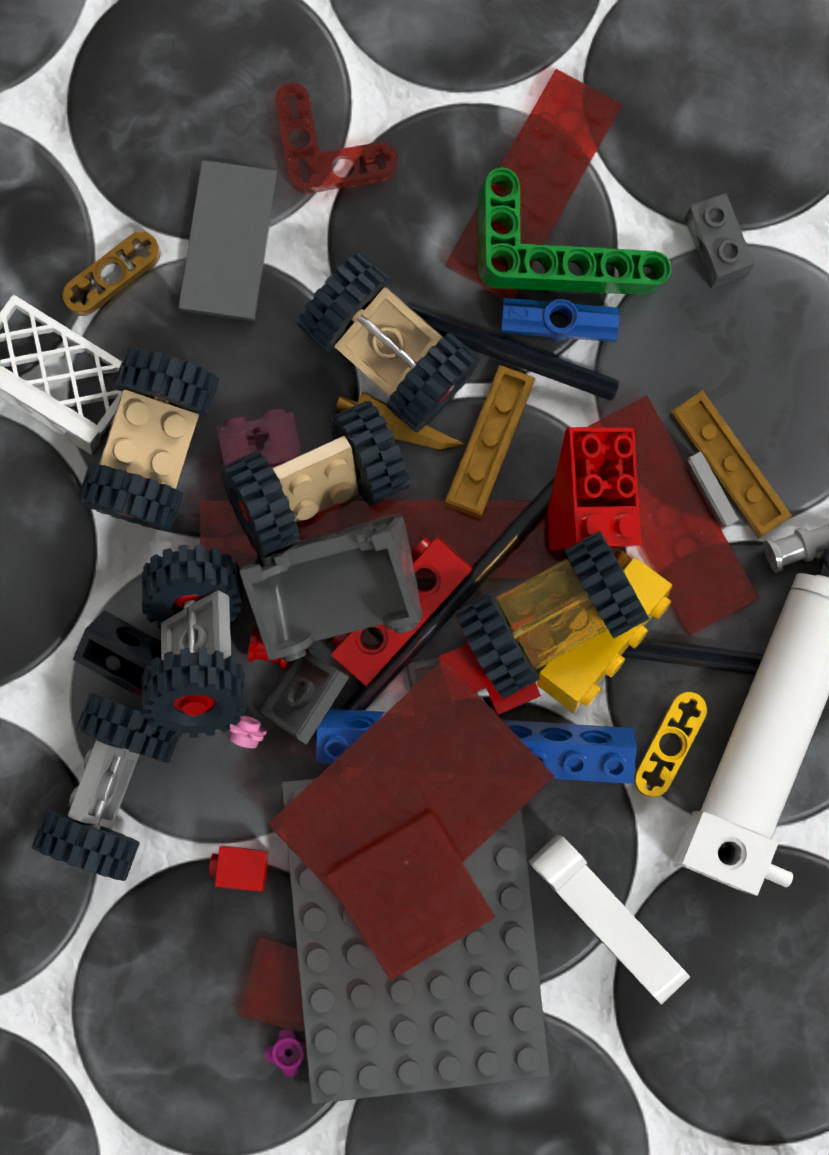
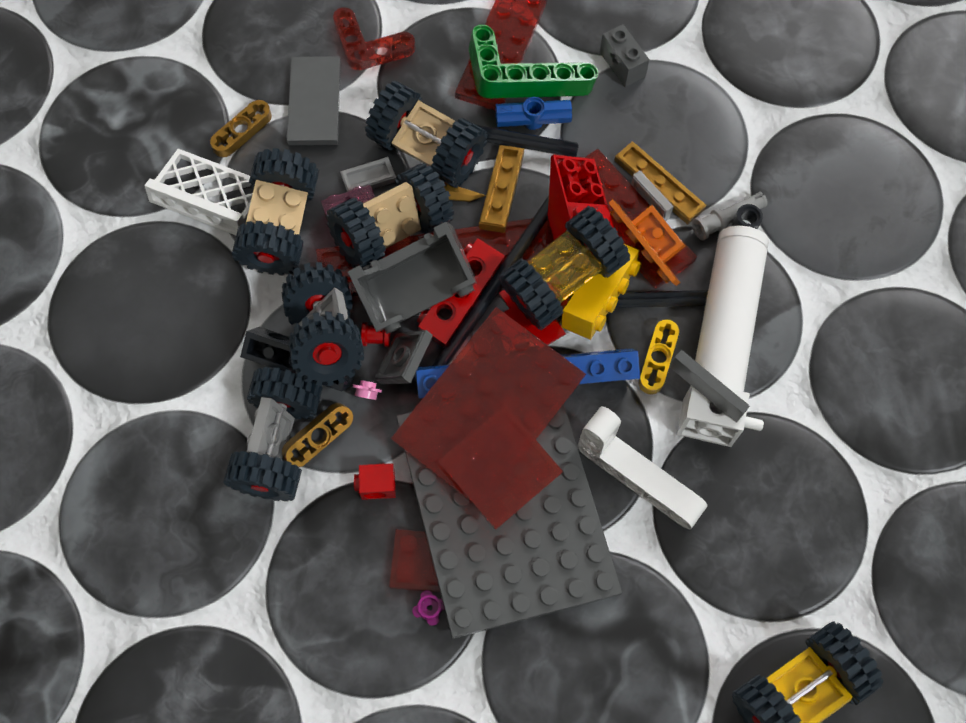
camera: 10 degrees left, 15 degrees down
none -> pearl gold beam [282,403,353,467]
none -> light grey tile [340,157,396,197]
none -> orange bracket [609,199,685,286]
none -> dark grey tile [670,351,750,423]

